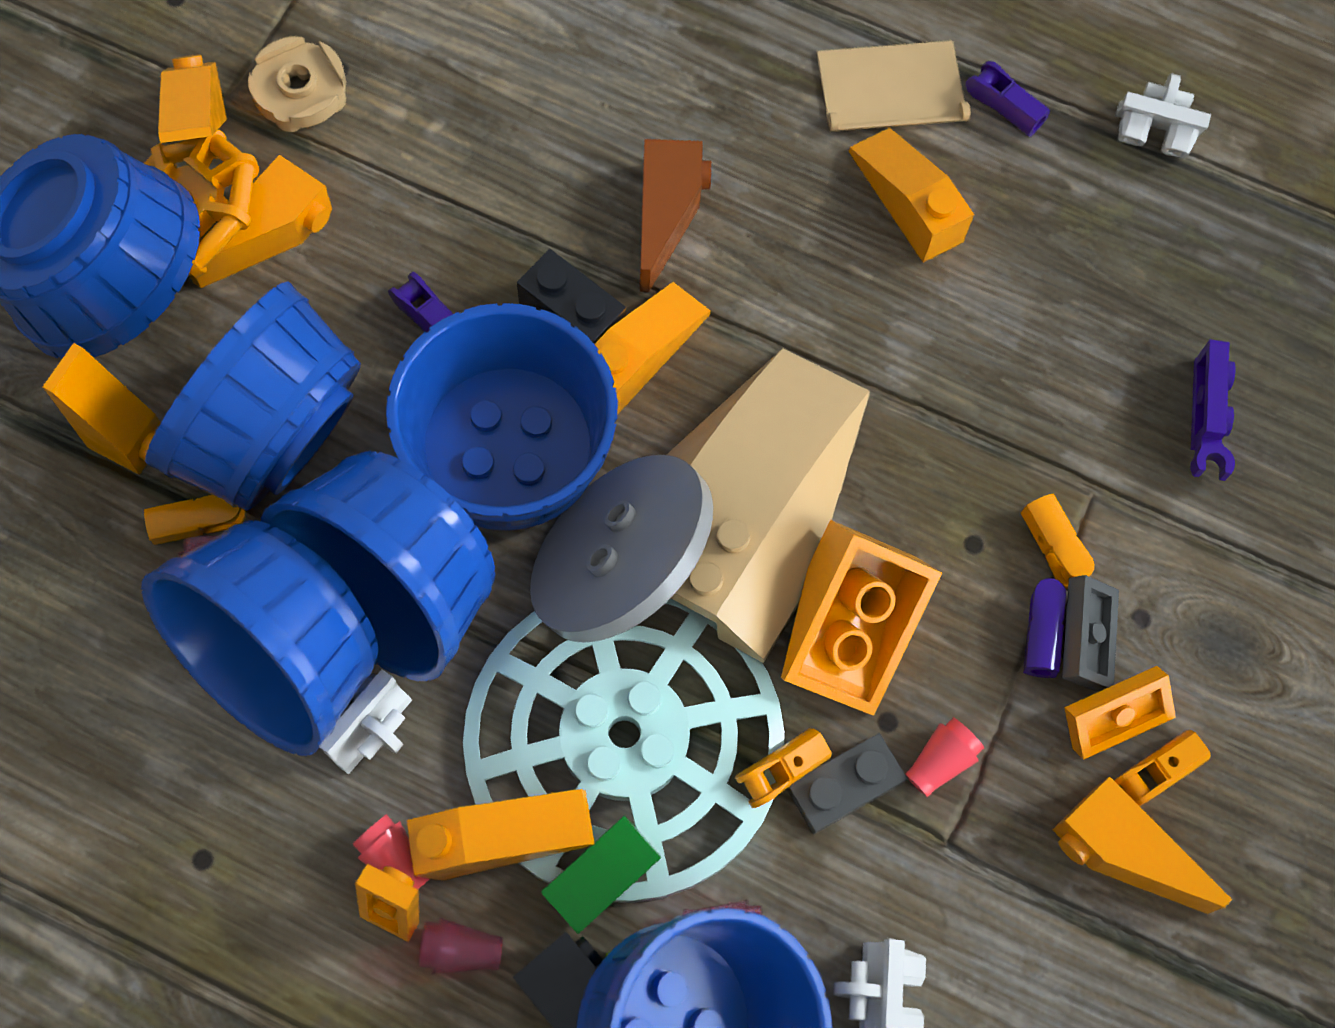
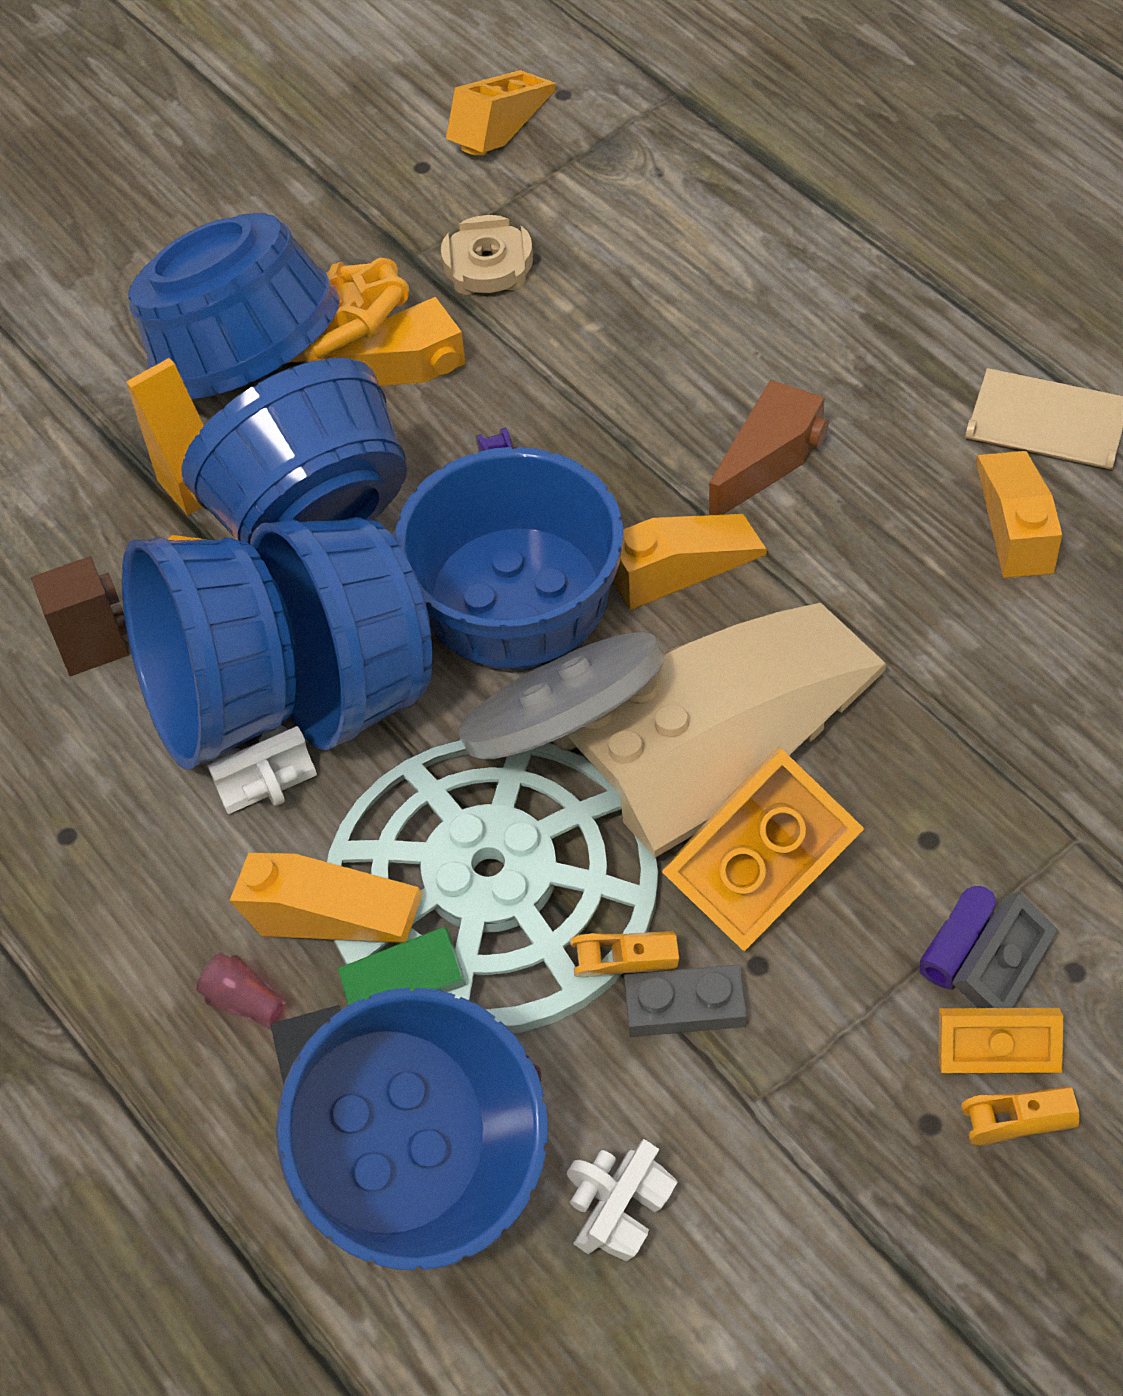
camera: 35 degrees right, 15 degrees down
light orange slope [158,55,227,143] -> none
coral cone [353,814,429,889] -> none
light orange plate [355,864,419,942] -> none
black brick [517,248,626,344] -> none
coral cone [905,717,984,798] -> none
light orange bar [1021,494,1095,589] -> none
light orange slope [1052,777,1232,914] -> none
none -> reddish brown brick [31,556,129,677]

